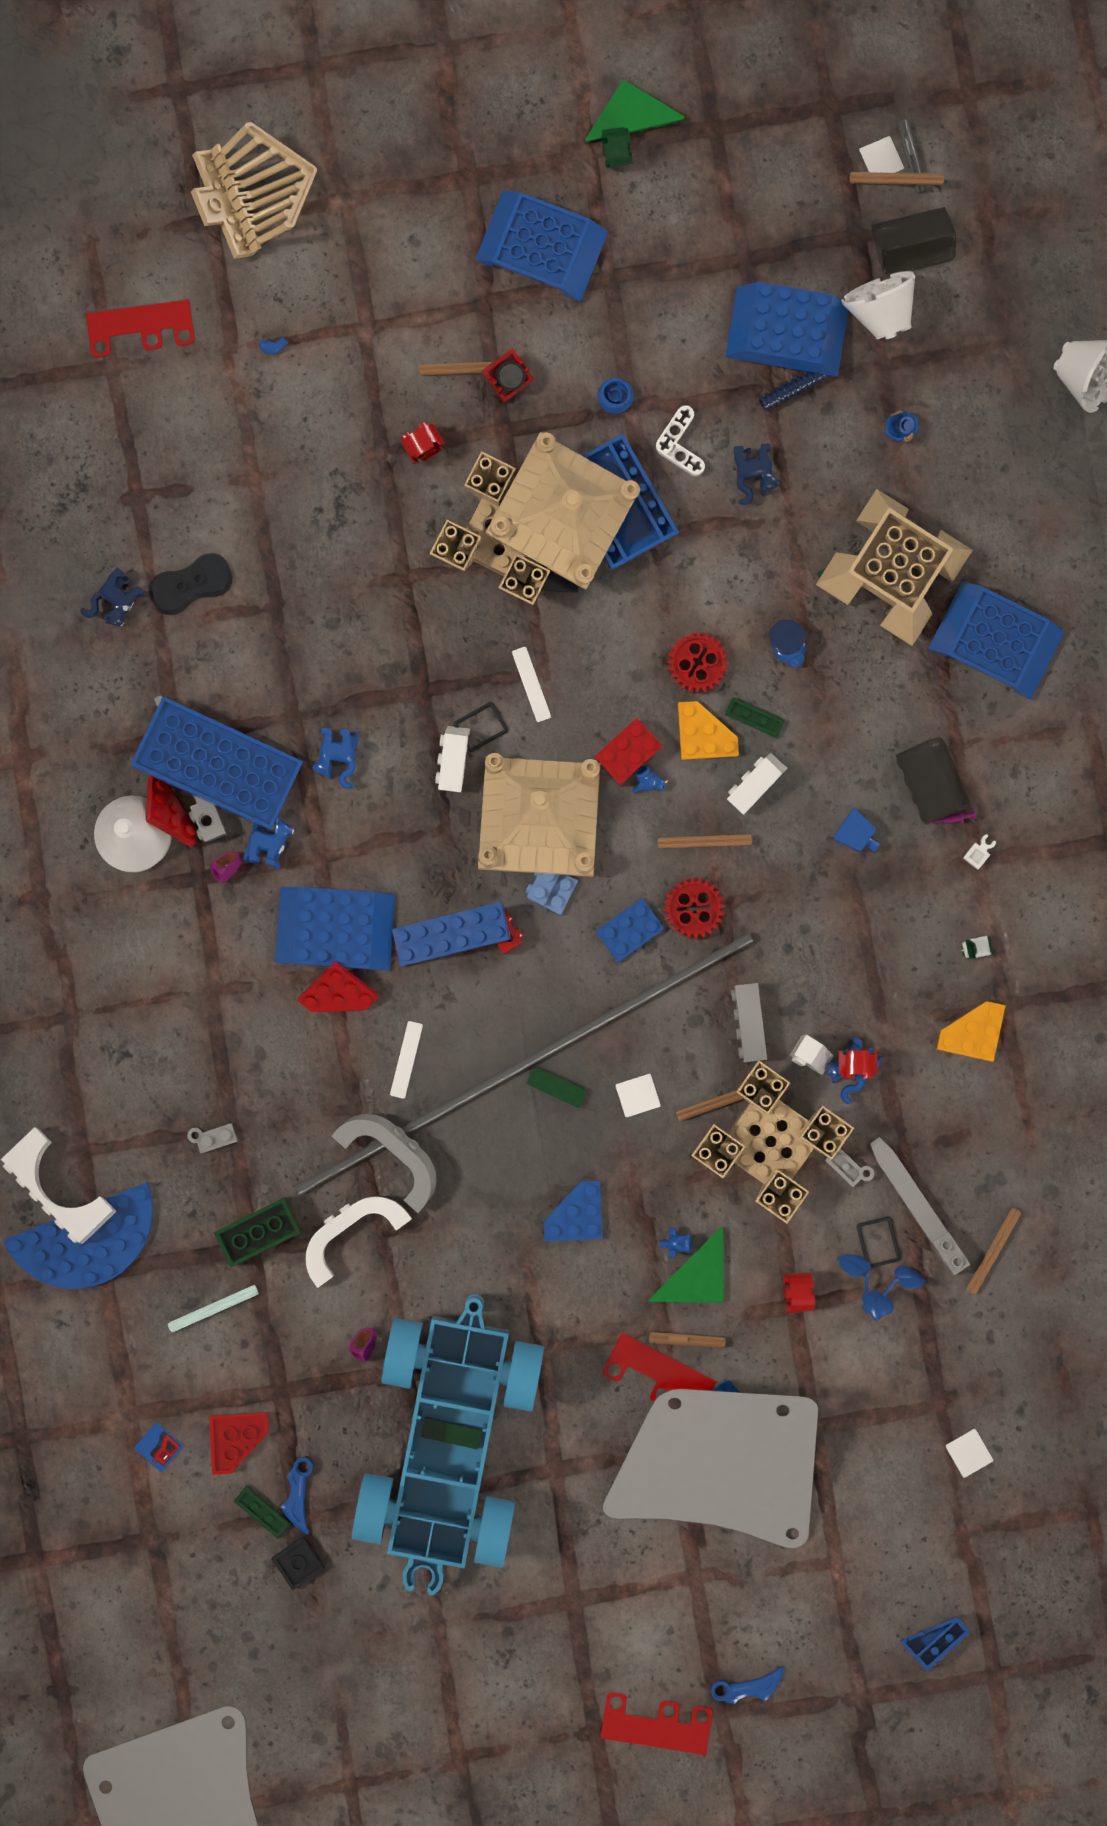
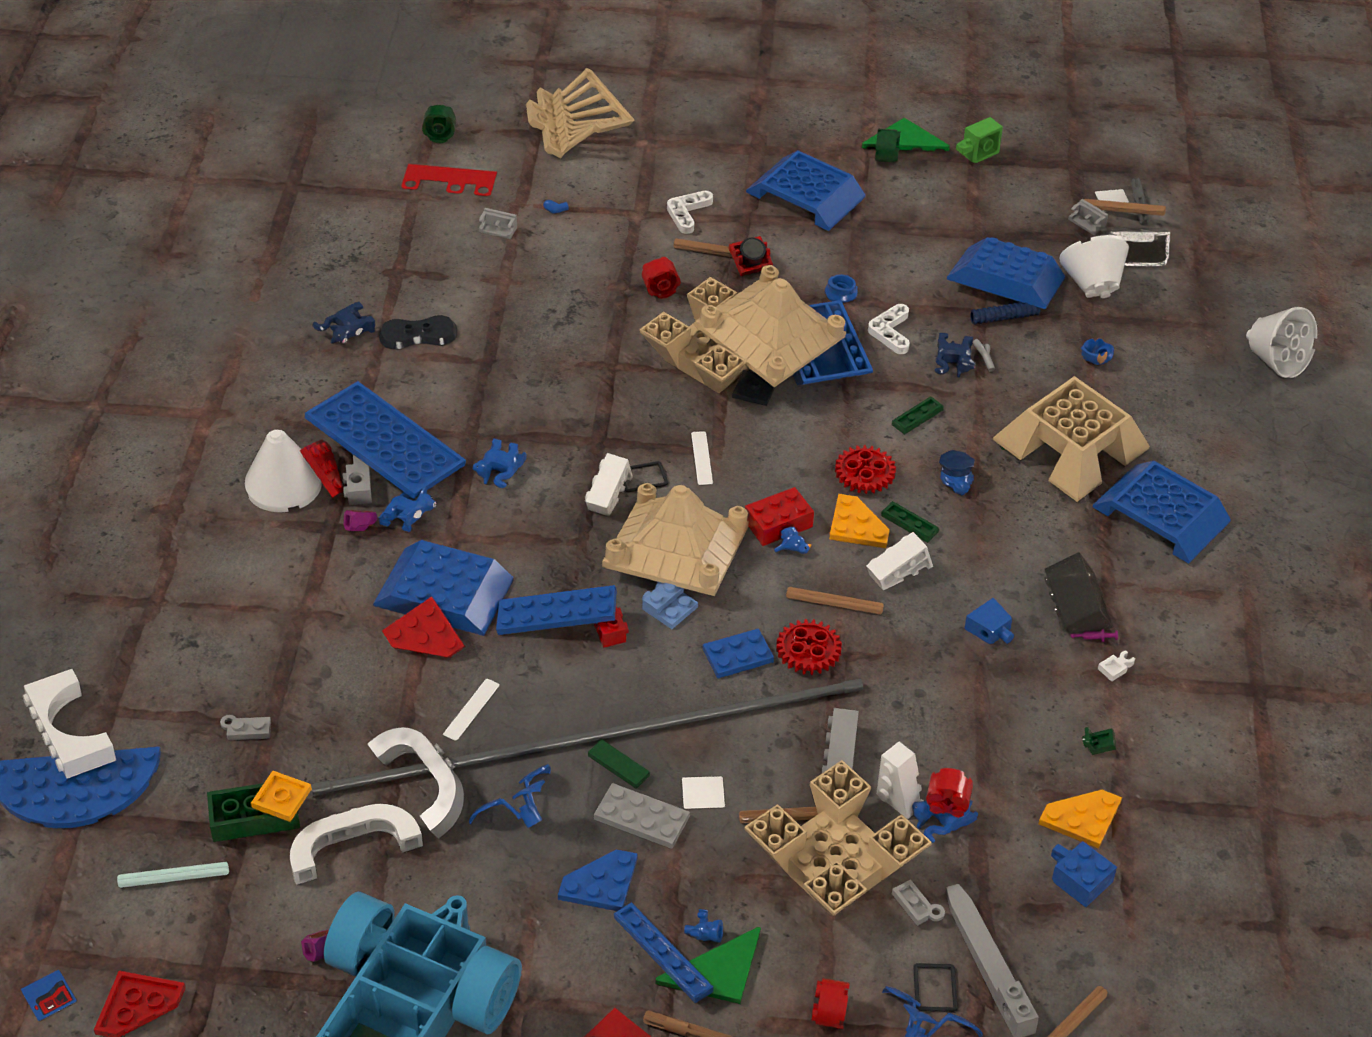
camera: 15 degrees right, 40 degrees down
none -> light orange plate [251,771,312,822]
none -> dark green brick [422,105,456,143]
none -> blue plant [469,764,551,828]
none -> light grey hinge [479,208,517,239]
none -> light grey plate [594,783,690,849]
none -> blue tile [614,902,713,1003]
none -> white beam [667,191,713,234]
none -> dark green tile [892,396,944,435]
none -> bright green hinge [956,117,1003,163]
none -> light grey piece [972,339,995,372]
none -> blue hinge [1051,841,1117,907]
none -> light grey hinge [1068,199,1108,235]

